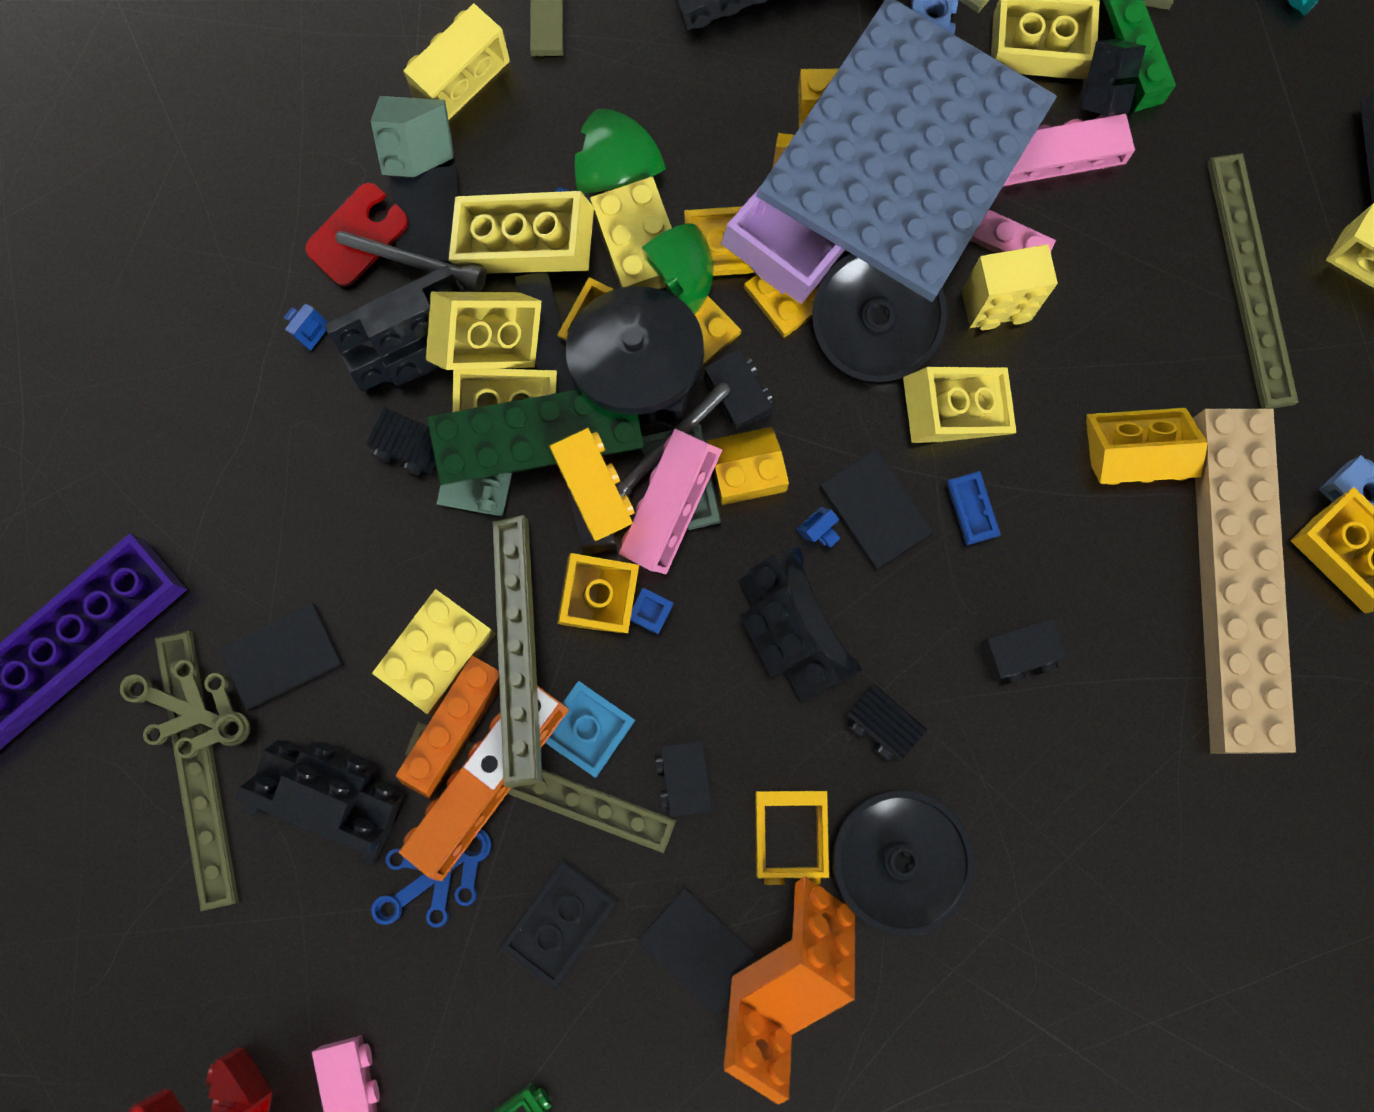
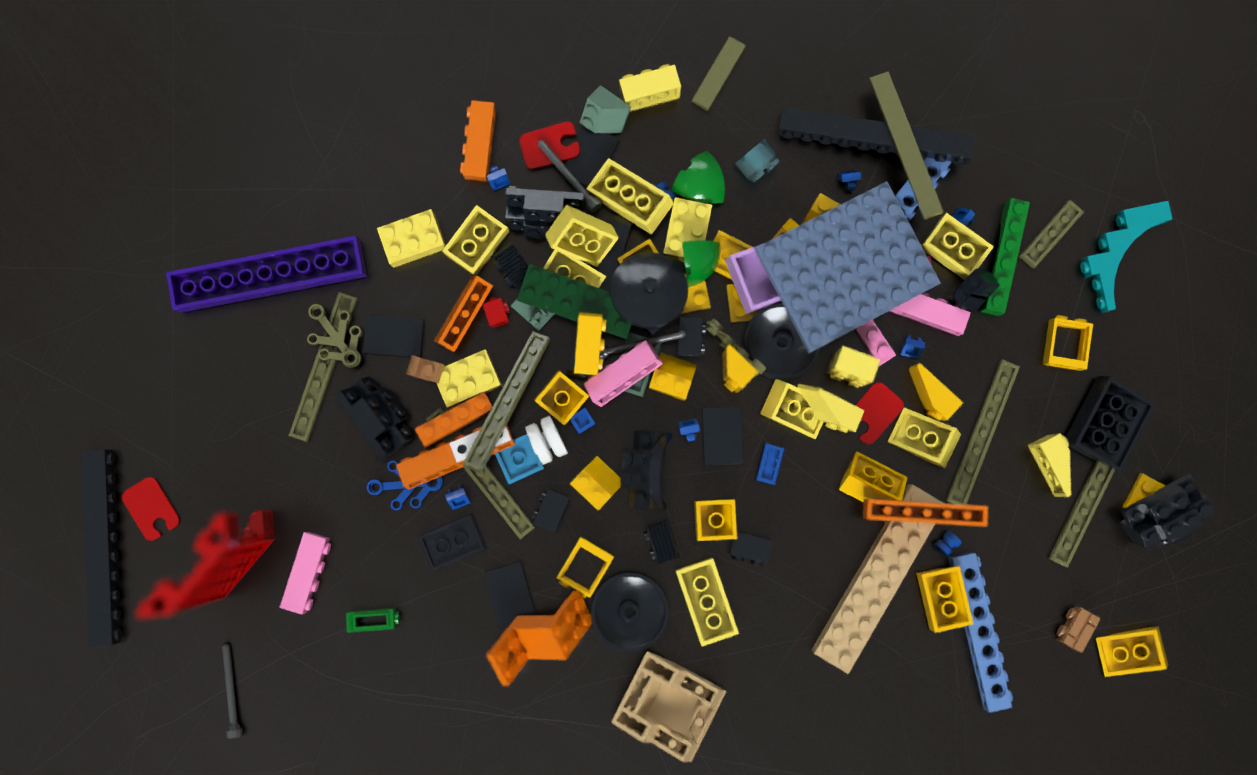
camera: 30 degrees right, 5 degrees up
none -> light yellow brick [377,209,446,268]
none -> medium nougat brick [406,355,444,383]
none -> orange brick [434,276,493,352]
none -> light yellow brick [442,205,510,276]
none -> blue tile [445,484,470,510]
none -> orange brick [460,100,496,182]
none -> red brick [483,297,510,328]
none -> white wheel [525,415,568,465]
none -> yellow slope [570,456,621,510]
none -> tan slope [611,651,727,762]
none -> light yellow brick [675,557,739,646]
none -> yellow slope [694,500,737,541]
none -> olive plant [706,318,766,376]
none -> yellow slope [722,344,758,393]
none -> clear light blue brick [735,139,780,183]
none -> light yellow slope [797,384,864,433]
none -> blue tile [838,170,861,190]
none -> red piece [851,383,904,444]
none -> orange brick [863,499,988,527]
none -> light yellow slope [888,408,961,469]
none -> blue tile [900,335,925,360]
none -> yellow slope [909,363,963,421]
none -> blue wheel [934,530,962,557]
none -> yellow window [1043,315,1093,371]

